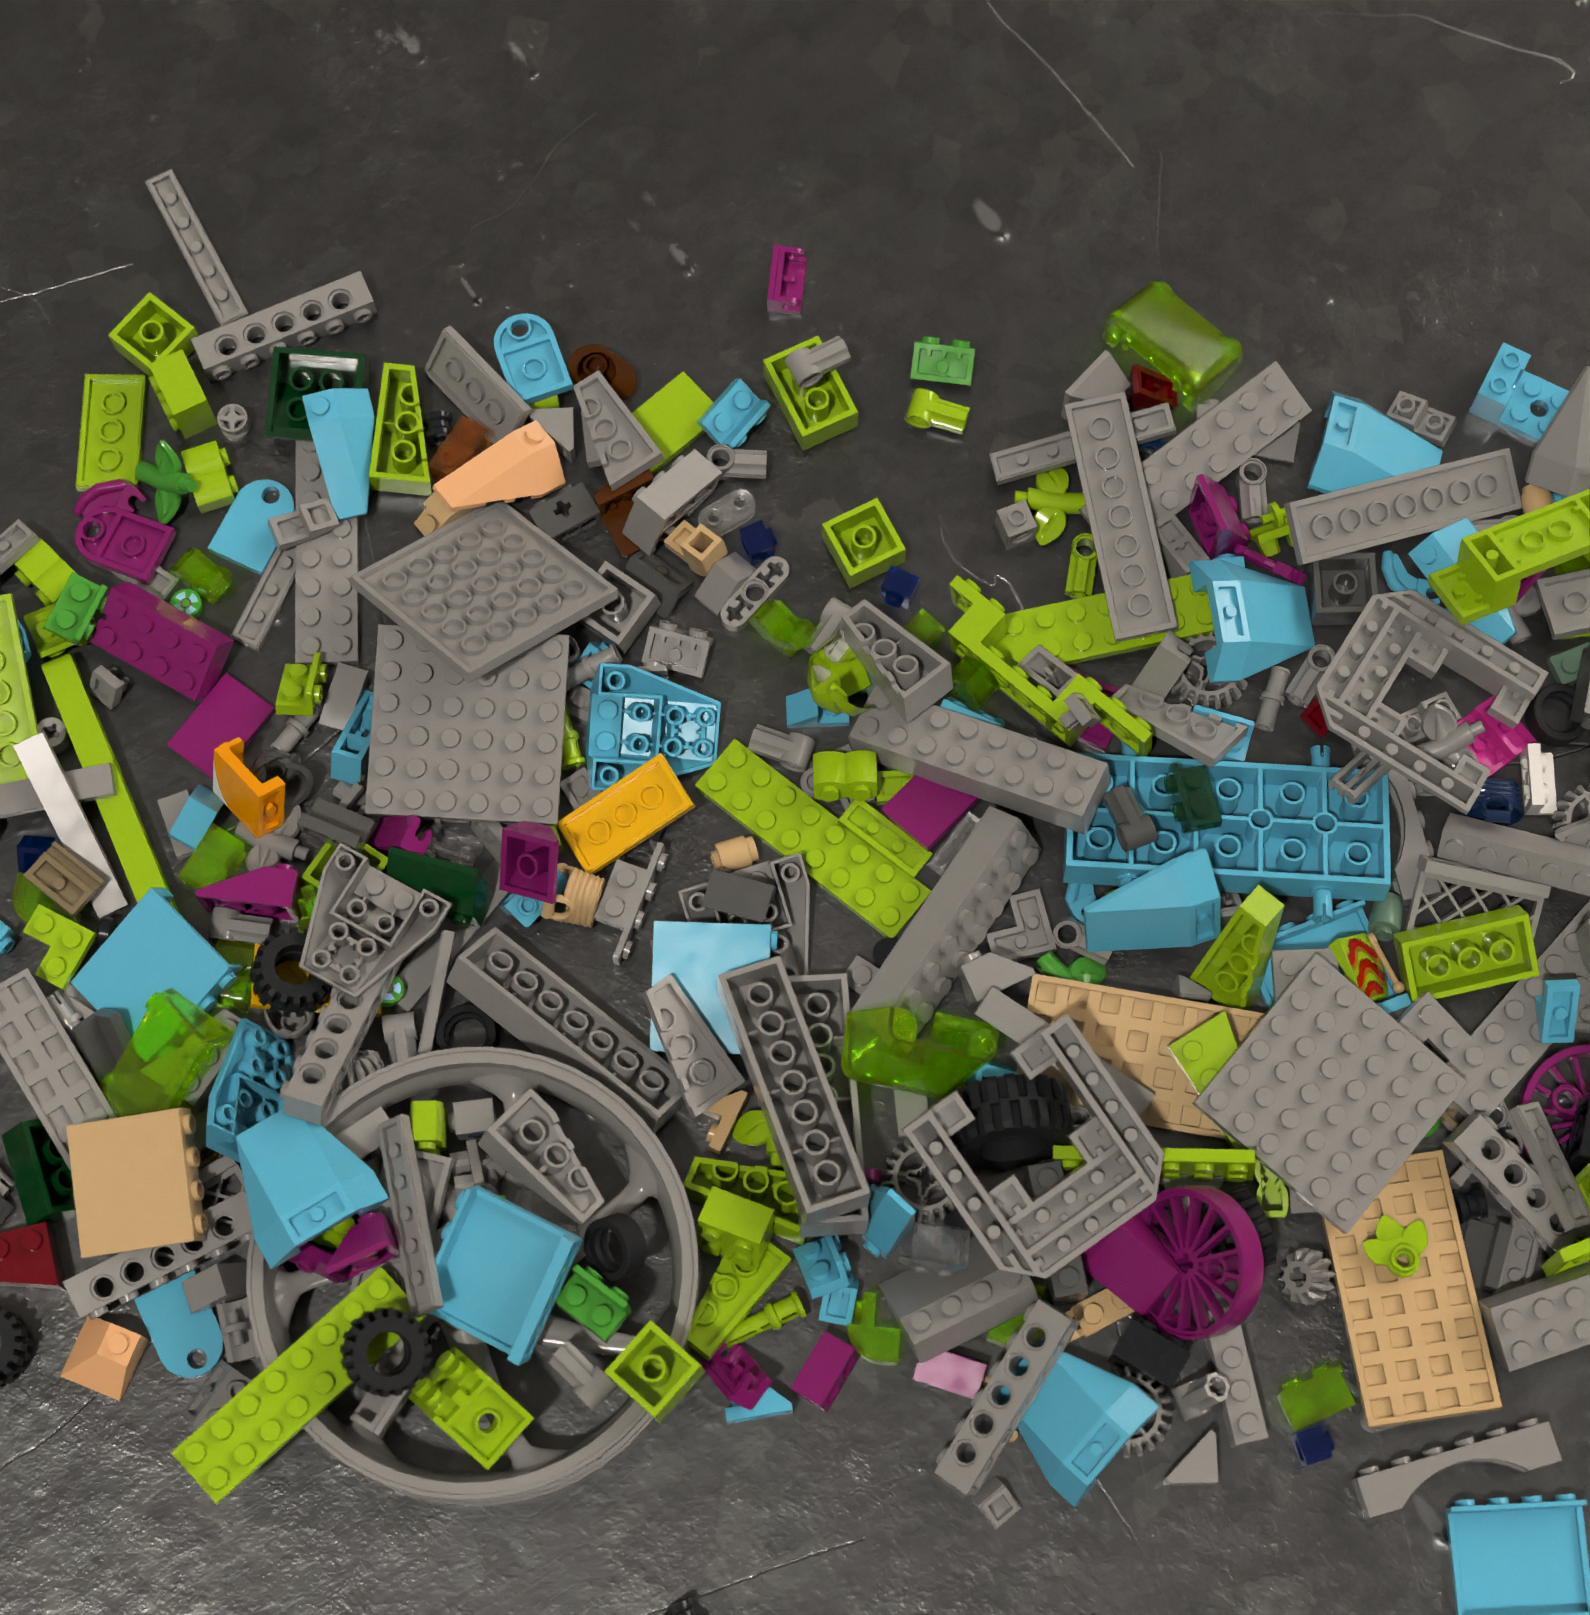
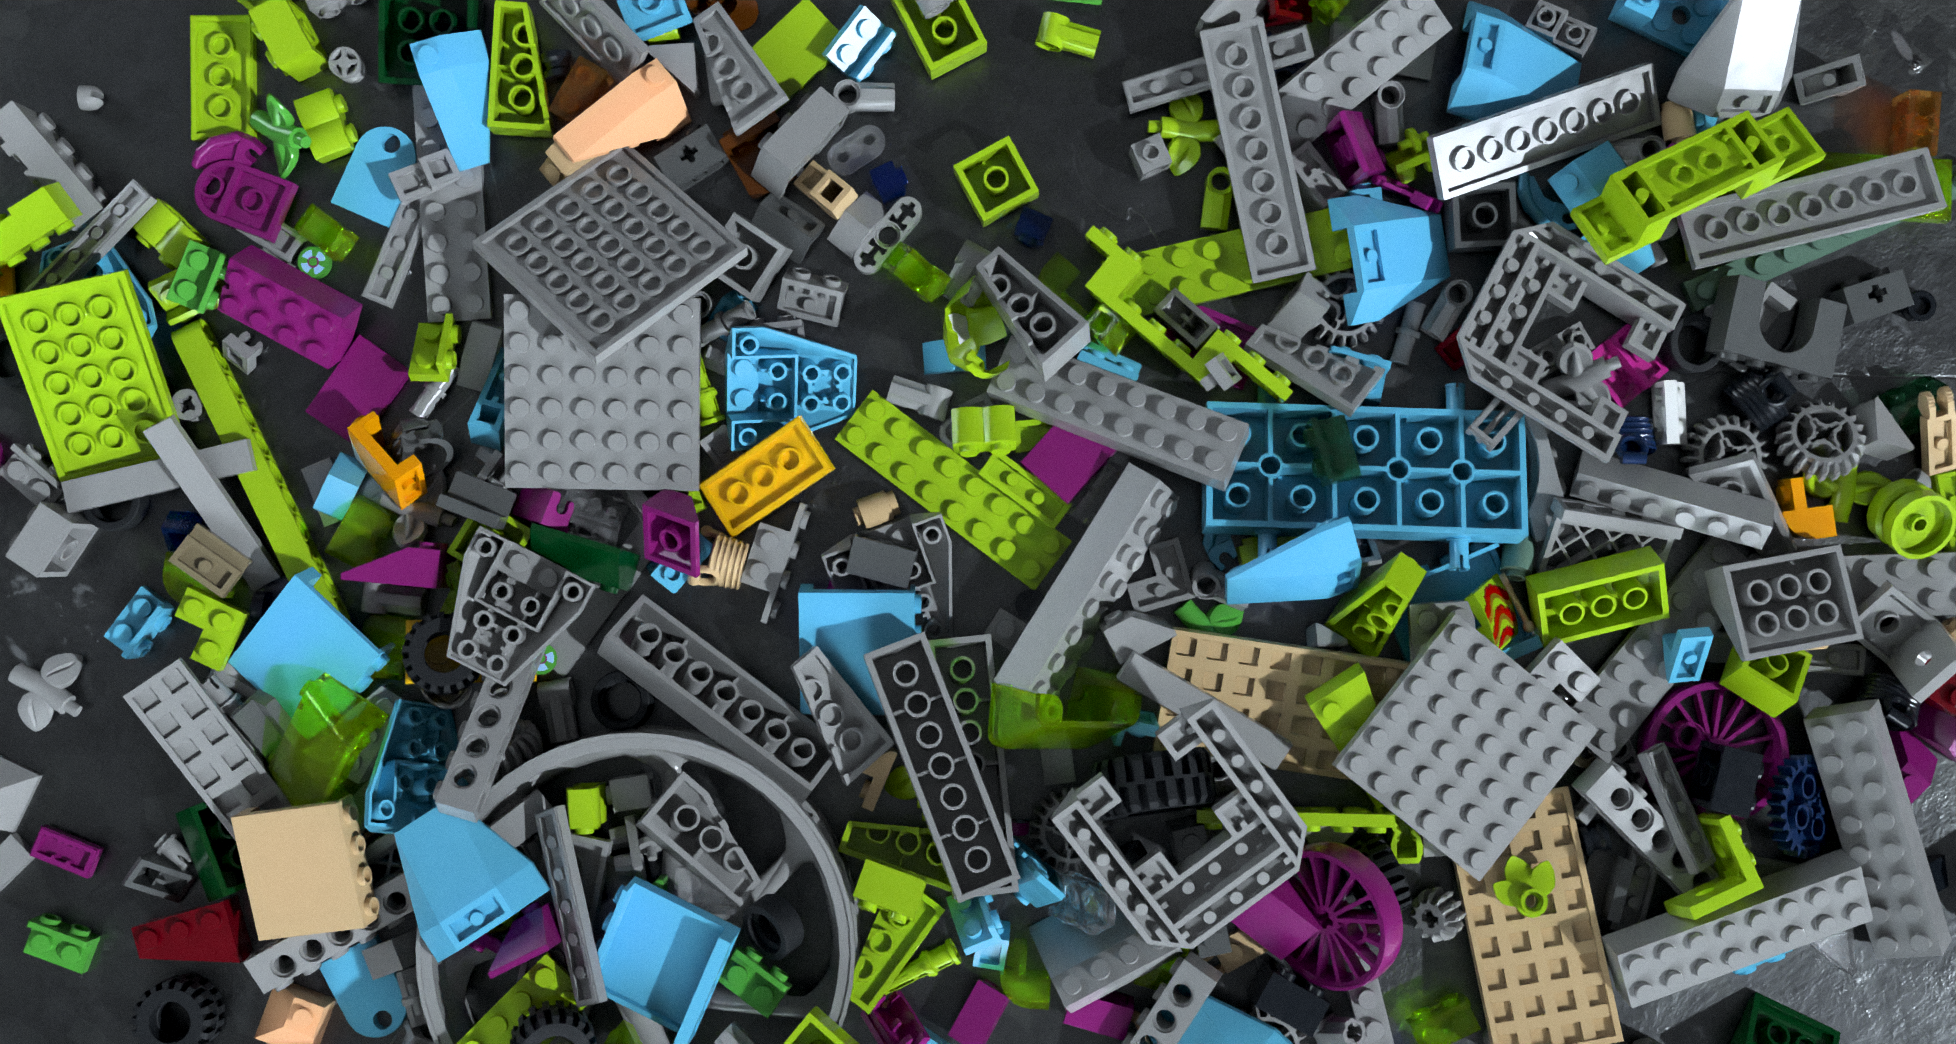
camera: 10 degrees left, 15 degrees up
light grey tile [417,930,456,1055] -> none
dark grey piece [1103,785,1157,852] -> none

